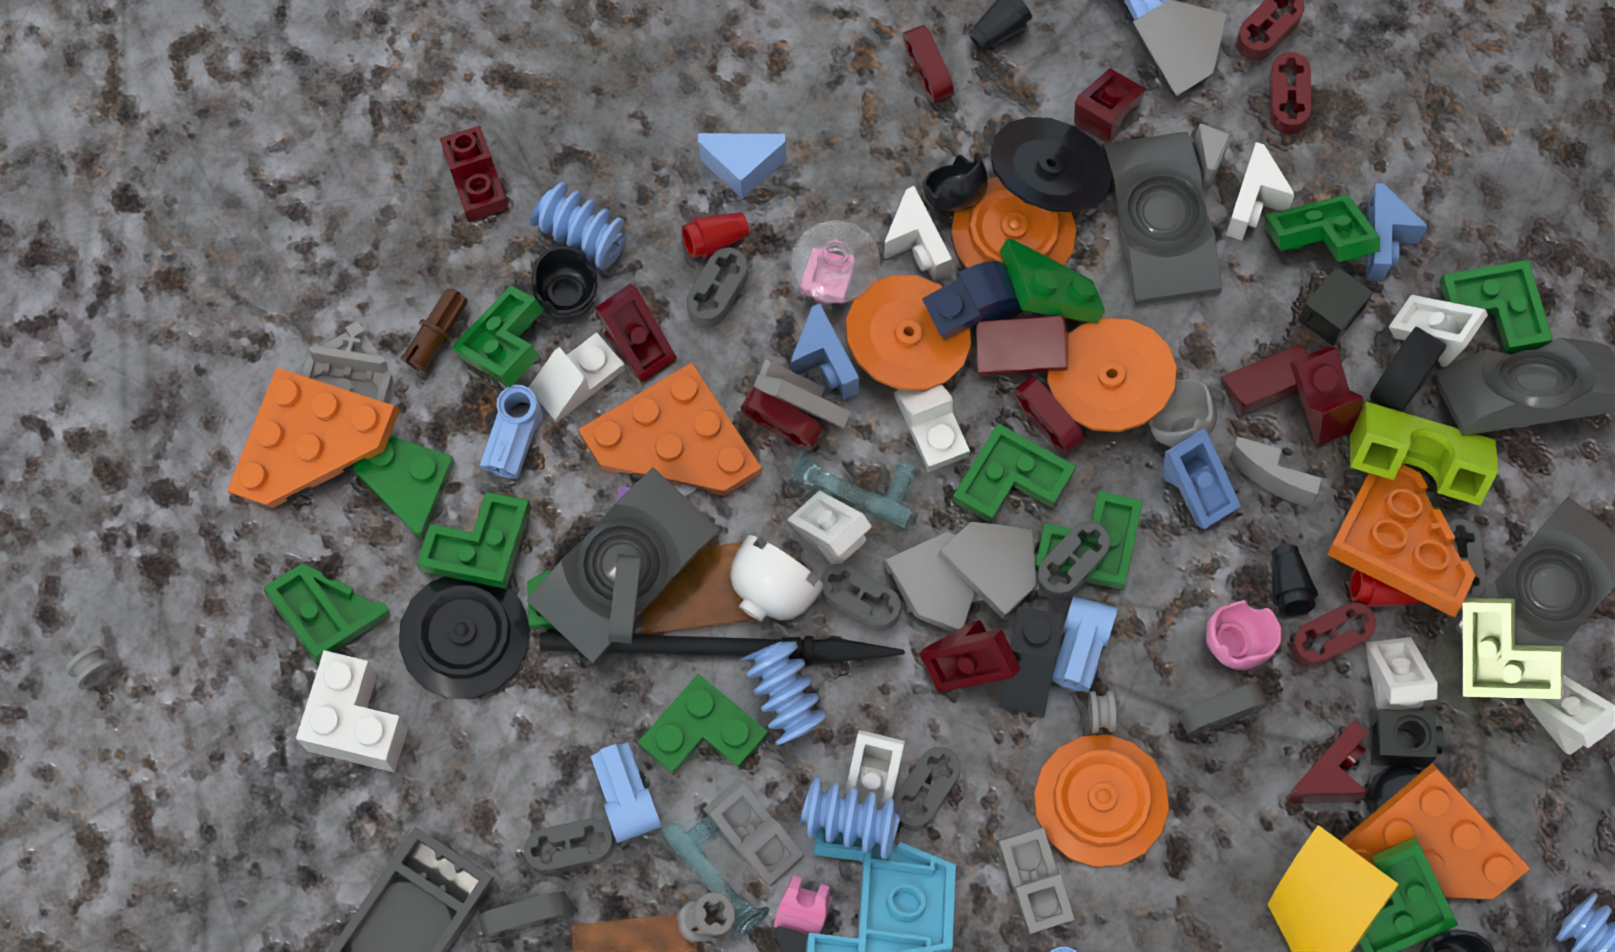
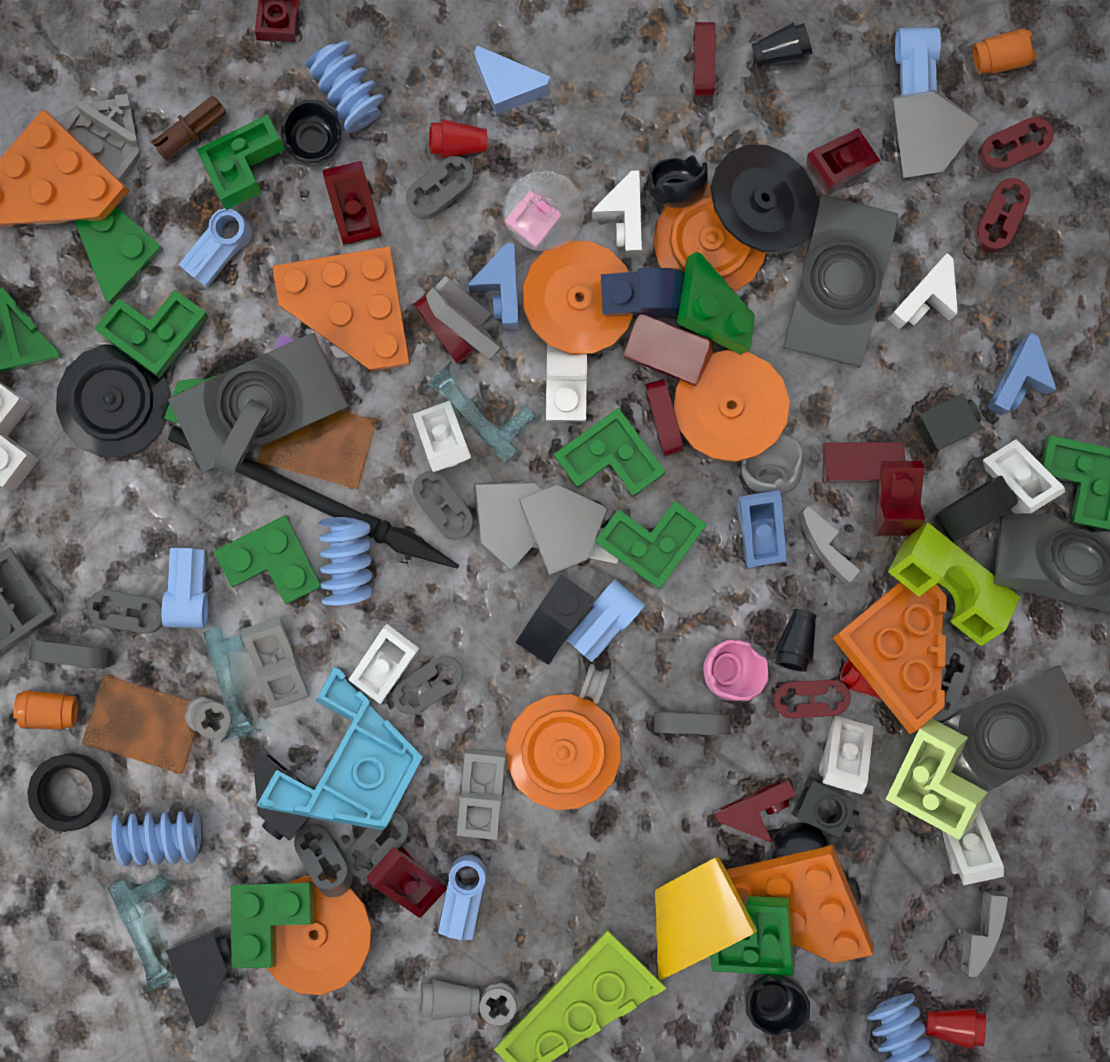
camera: 20 degrees right, 15 degrees up
white slope [528,332,625,423] -> none
white cylinder [730,535,824,622] -> none
bright pink tile [773,875,833,935] -> none
light blue piece [799,776,903,860] -> none
dark red slope [919,620,1021,692] -> none
dark grey beam [1037,521,1110,600] -> none
light grey slope [1194,124,1230,189] -> none
green plate [1265,194,1380,262] -> none

